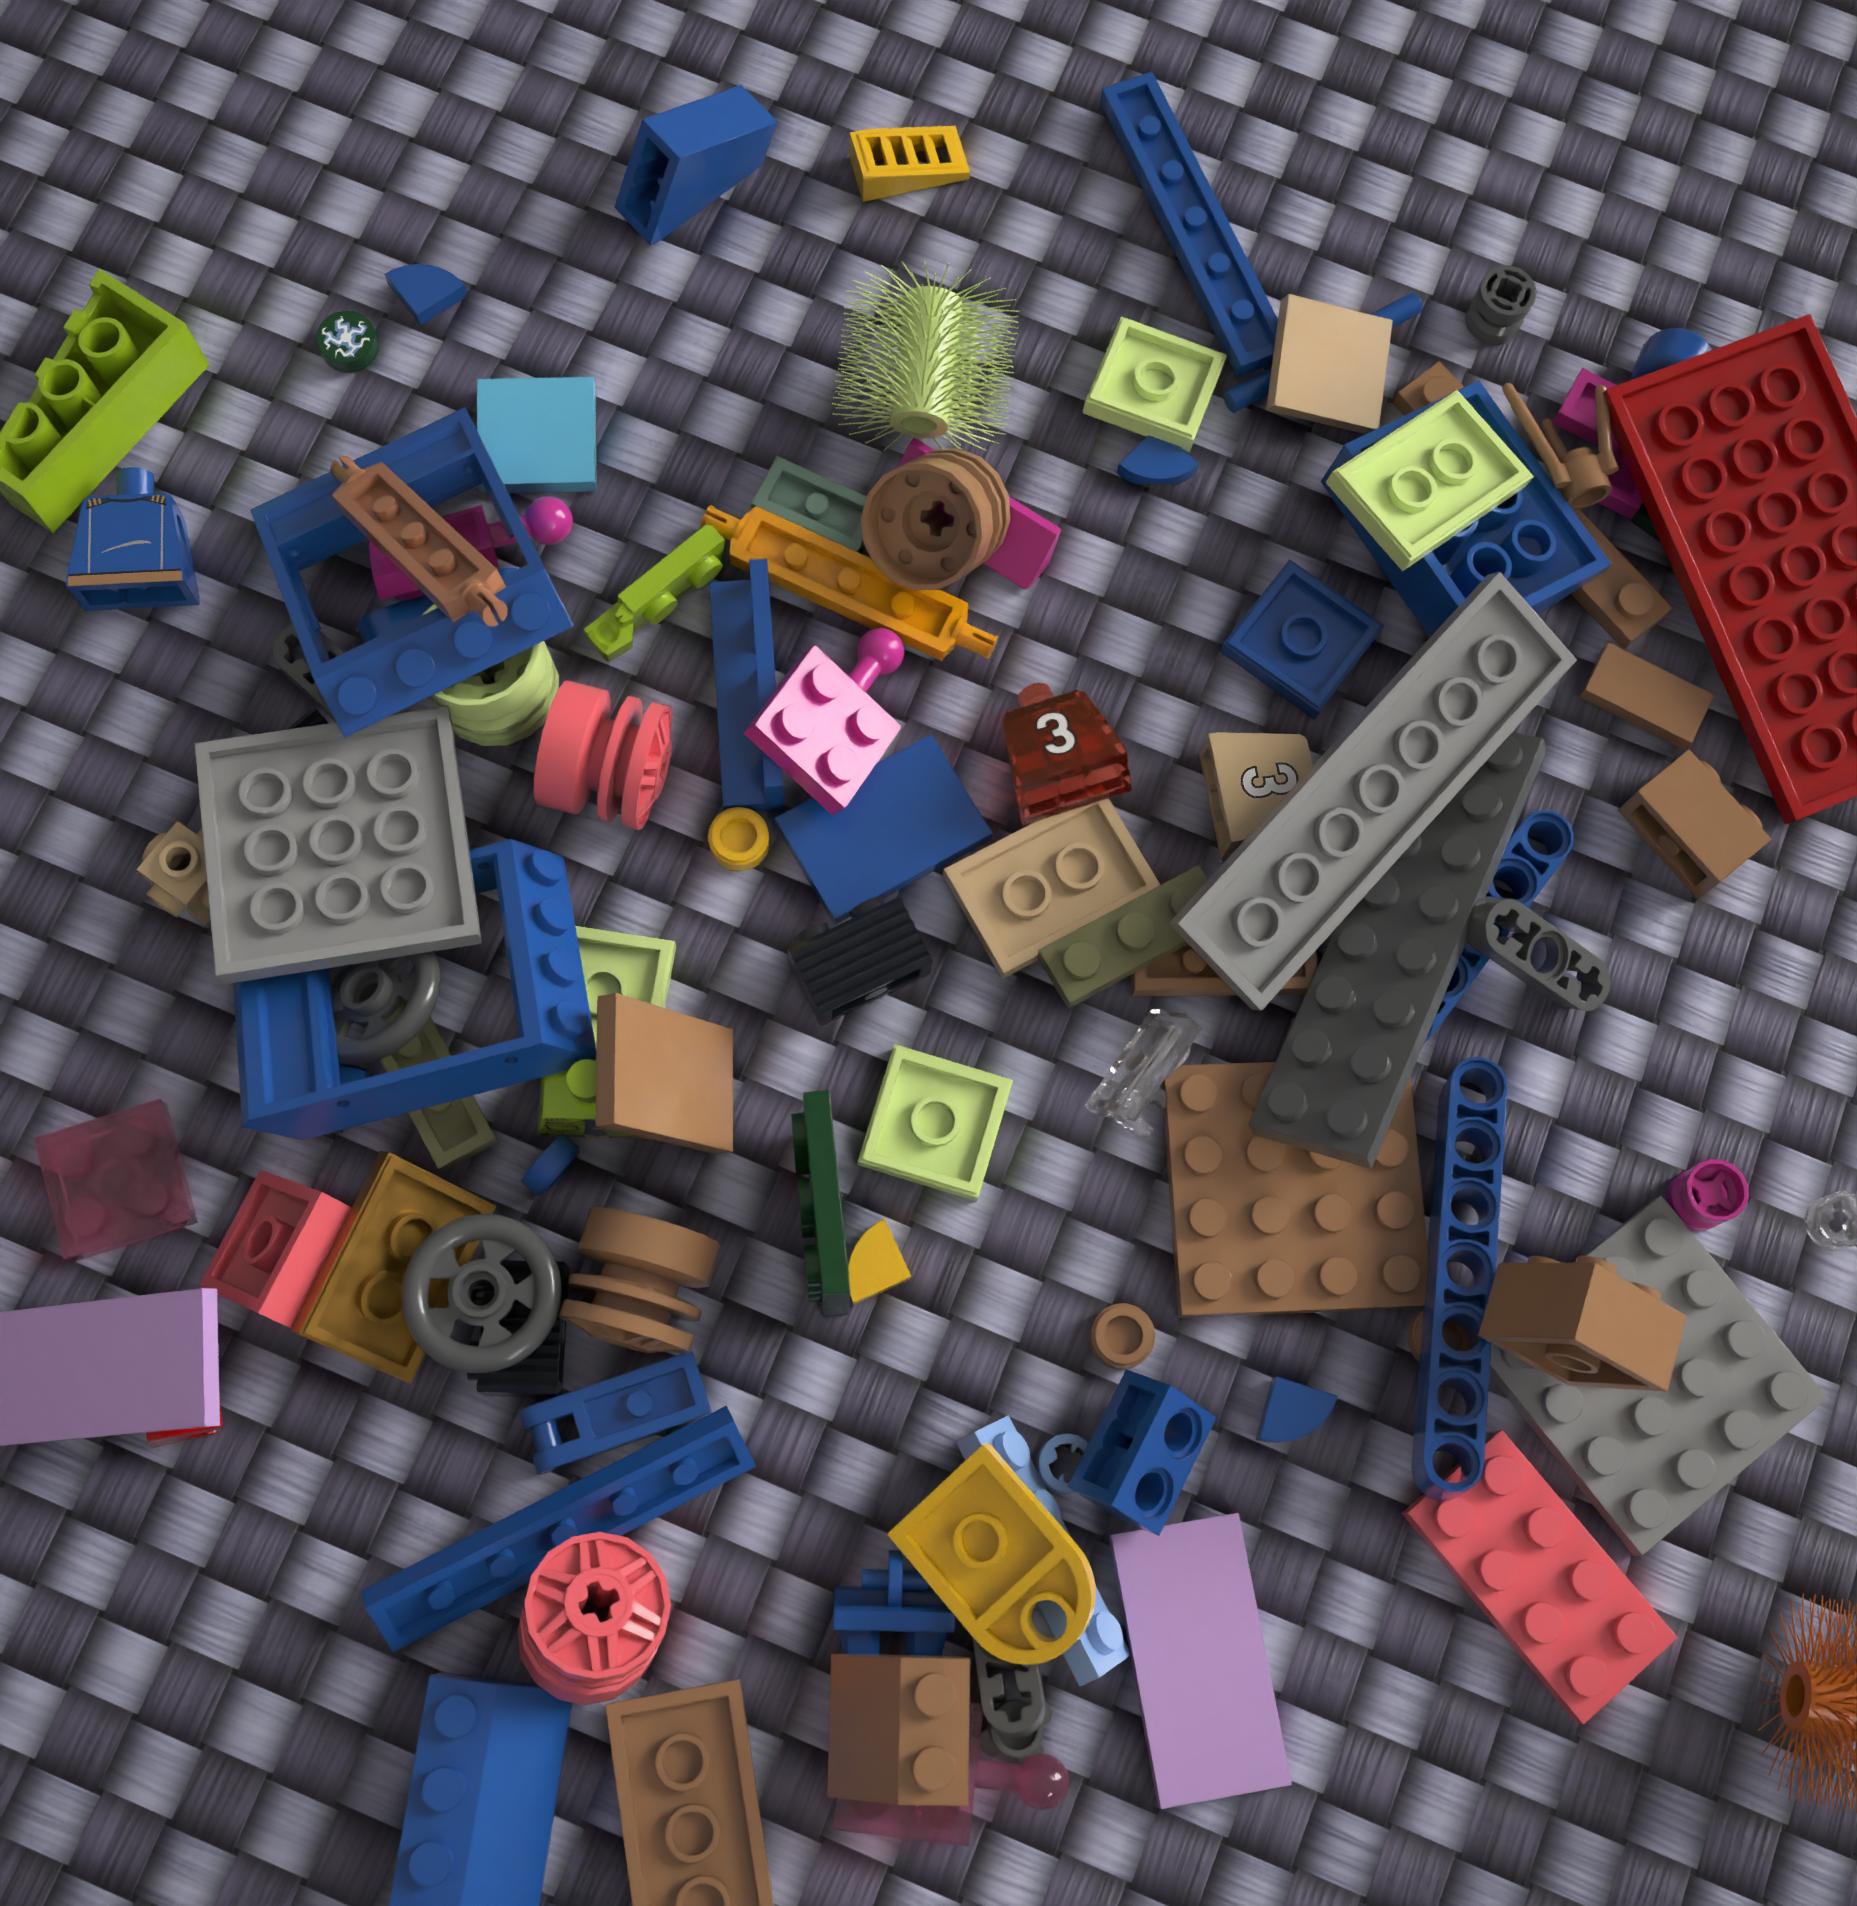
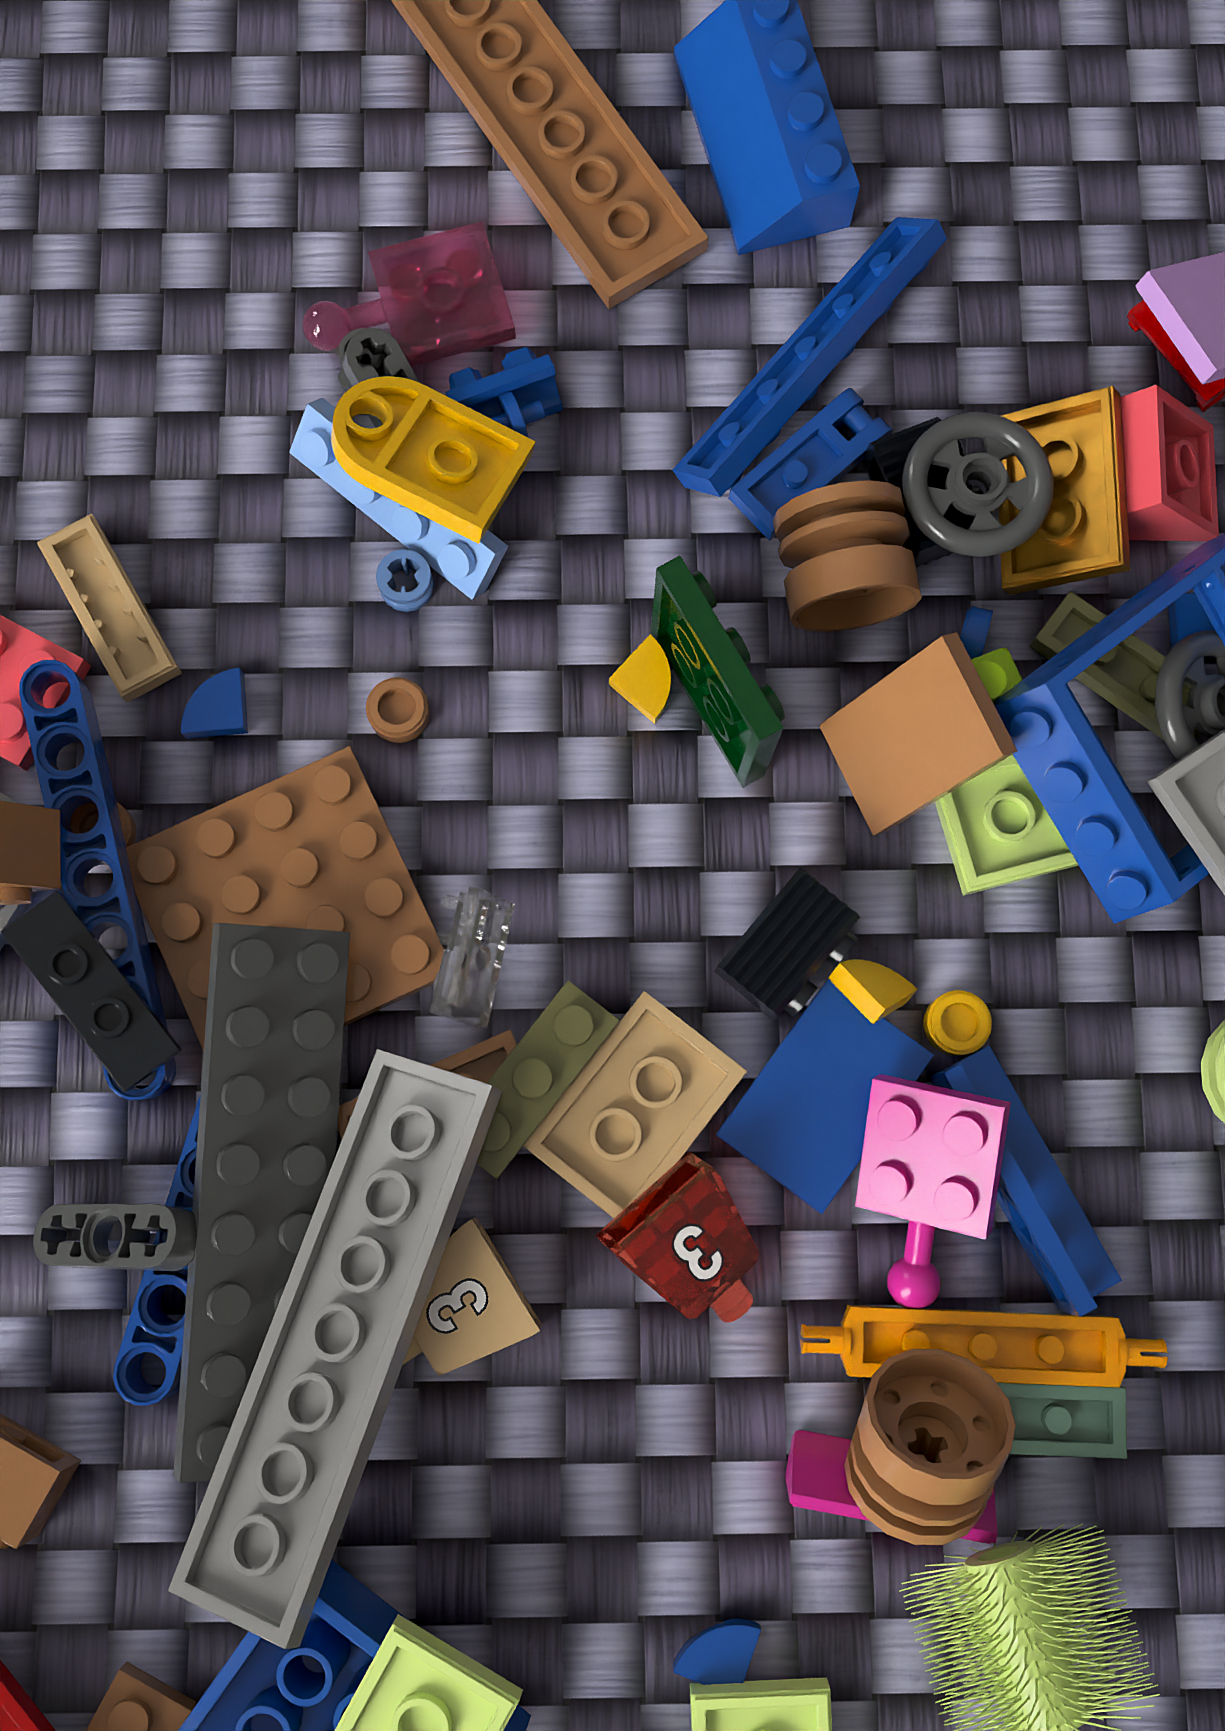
camera: 165 degrees right, 5 degrees up
coral wheel [517,1532,671,1705] -> none
coral wheel [534,681,672,830] -> none
lime hinge [584,524,725,662] -> none
medium nougat slope [827,1654,970,1806] -> none
yellowish green tile [857,1044,1013,1201] -> none
blue brick [1068,1369,1216,1536] -> none
lavender tile [1108,1513,1292,1809] -> none
blue tile [1220,559,1385,719] -> none
medium nougat tile [1579,642,1714,750] -> none
none -> black plate [1,891,182,1092]
none -> tan plate [37,513,182,703]
none -> yellow tile [828,959,918,1024]

